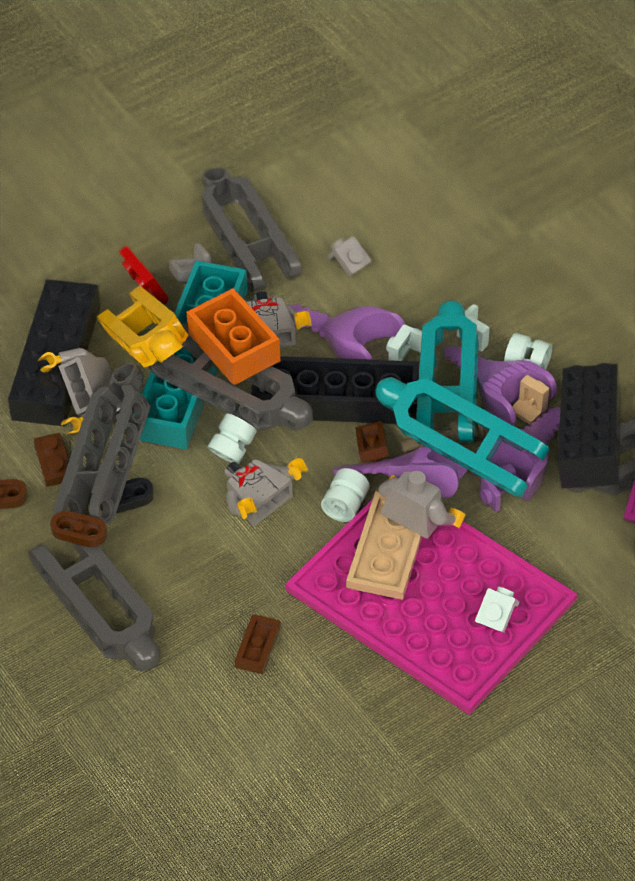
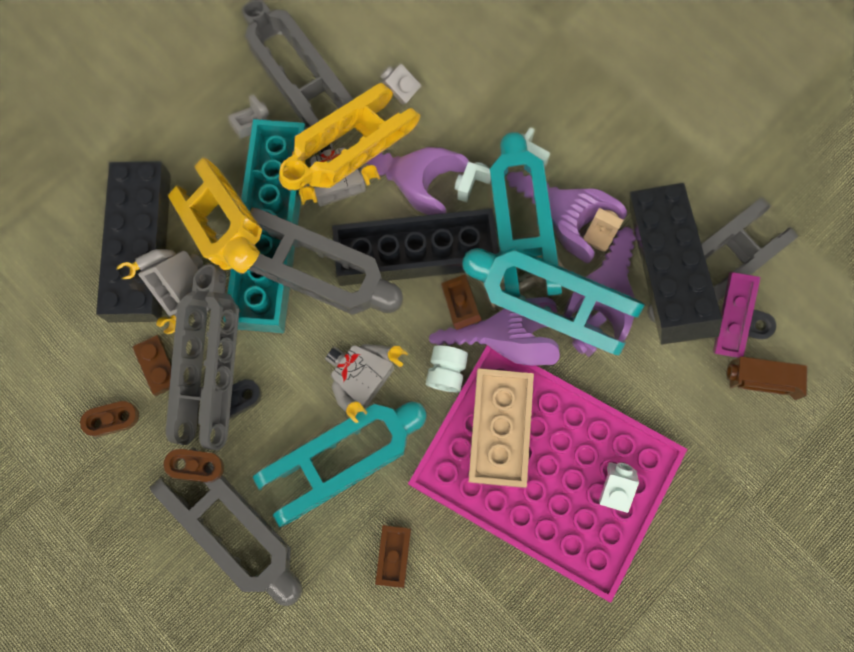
camera: 10 degrees left, 25 degrees up
red plate [118,245,169,305] -> none
orange brick [187,288,280,385] -> none
light aqua wheel [207,413,257,464] -> none
light grey torso [379,471,466,539] -> none
light aqua wheel [504,332,552,370] -> none
none -> teal piece [252,401,427,528]
none -> yellow piece [279,83,420,191]

